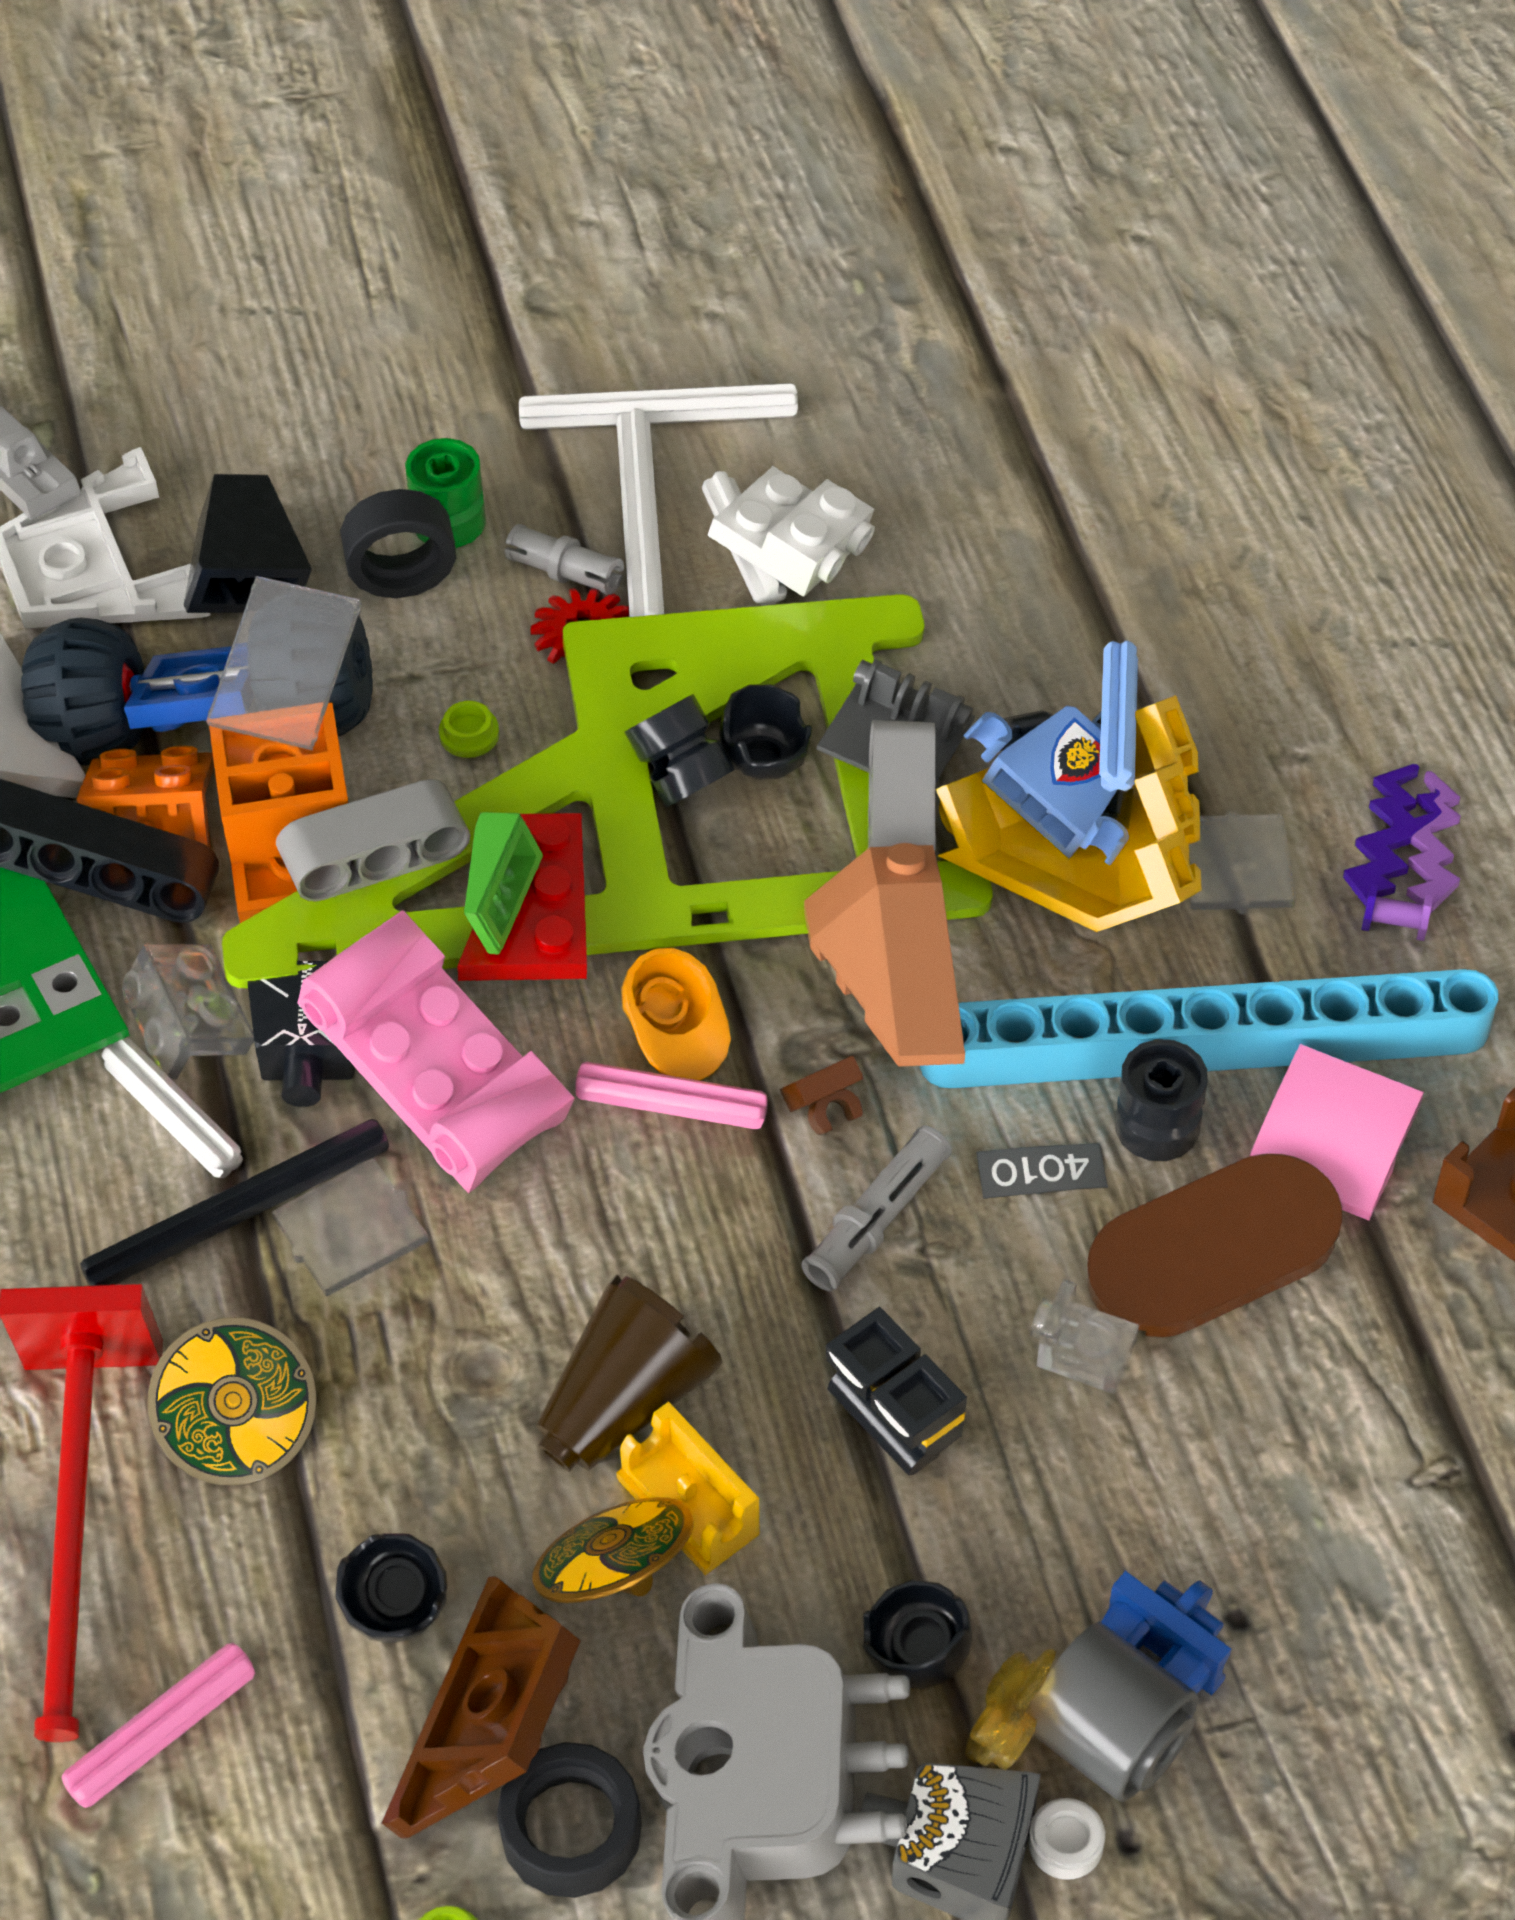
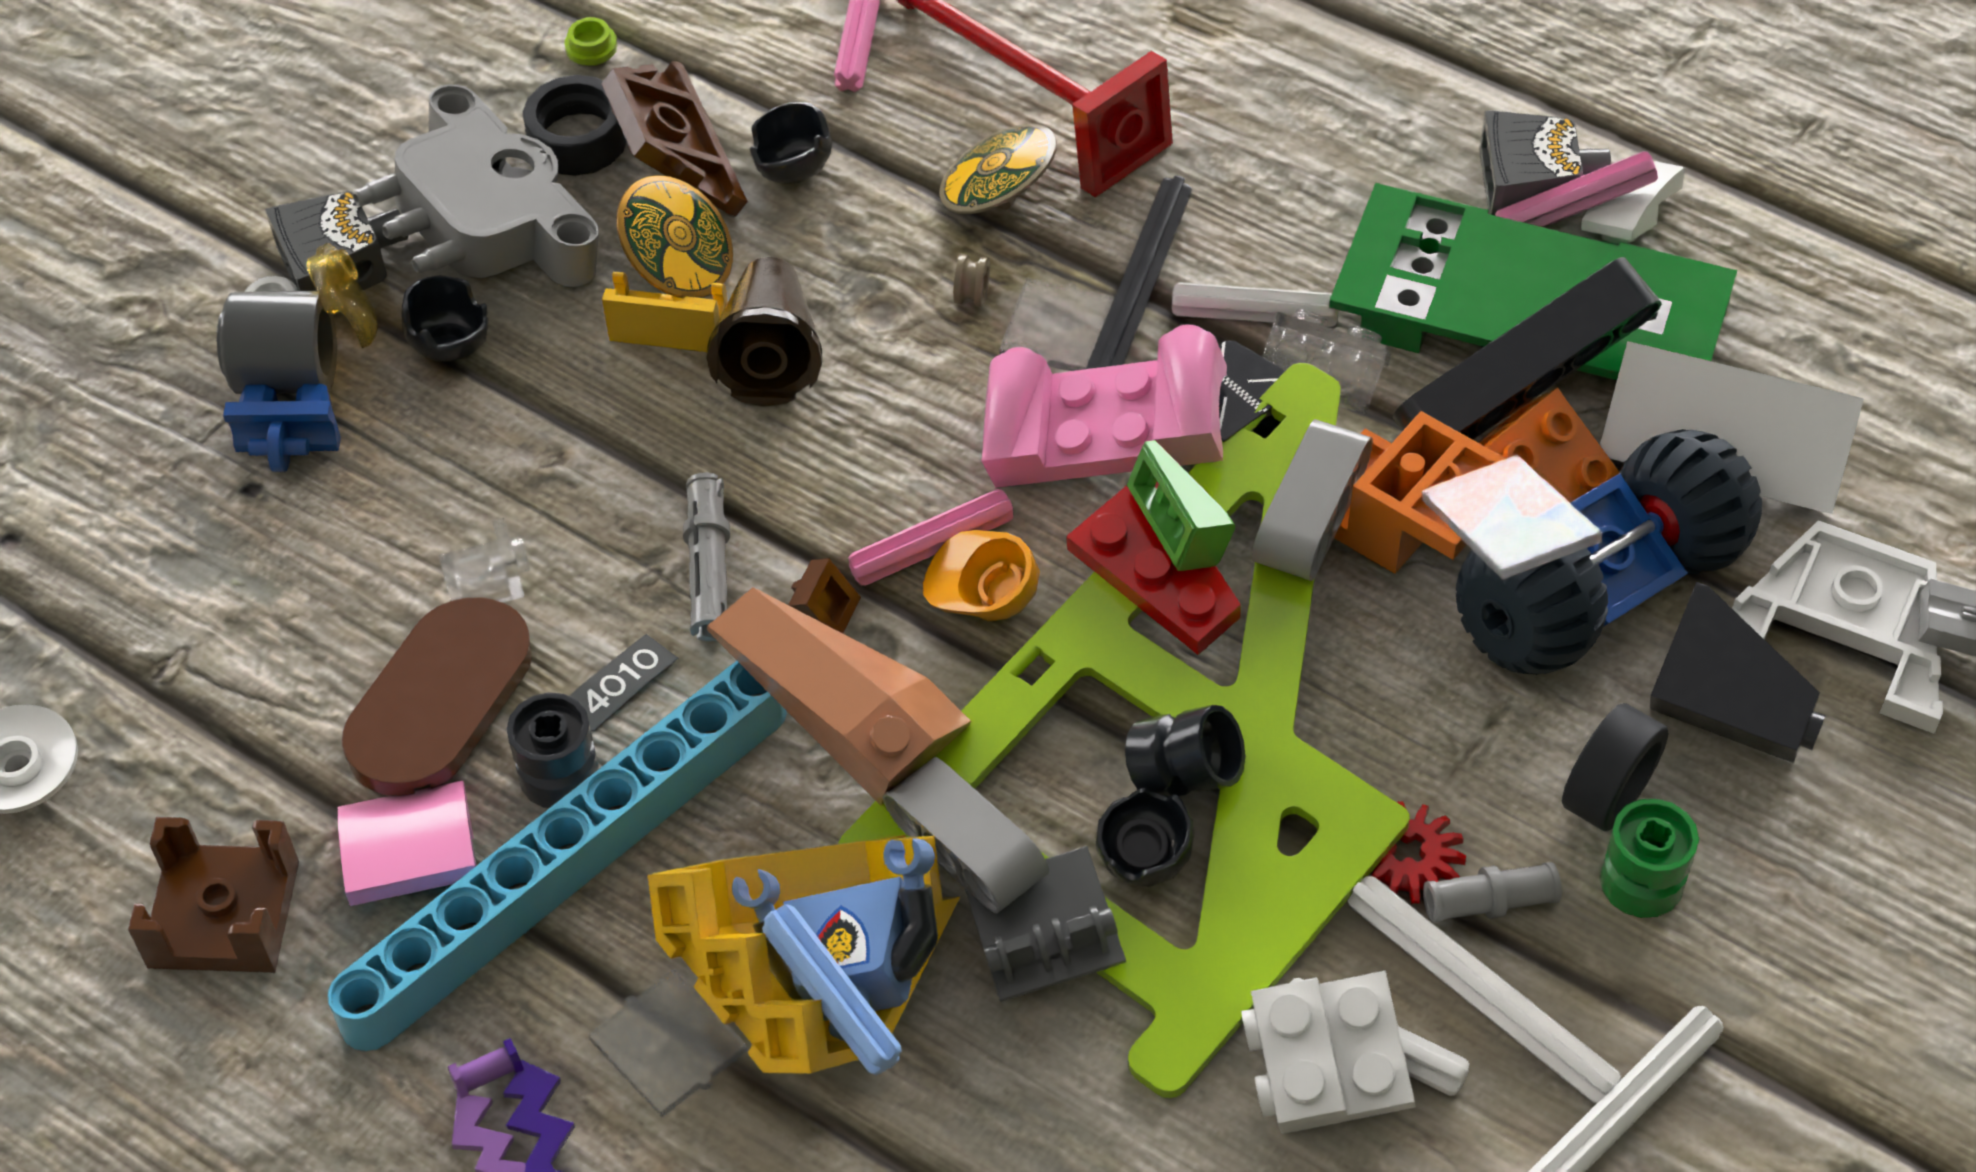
camera: 140 degrees right, 0 degrees up
lime plate [438,700,499,758] -> none
black hips [825,1306,967,1476] -> none
none -> dark tan bush [953,254,990,307]

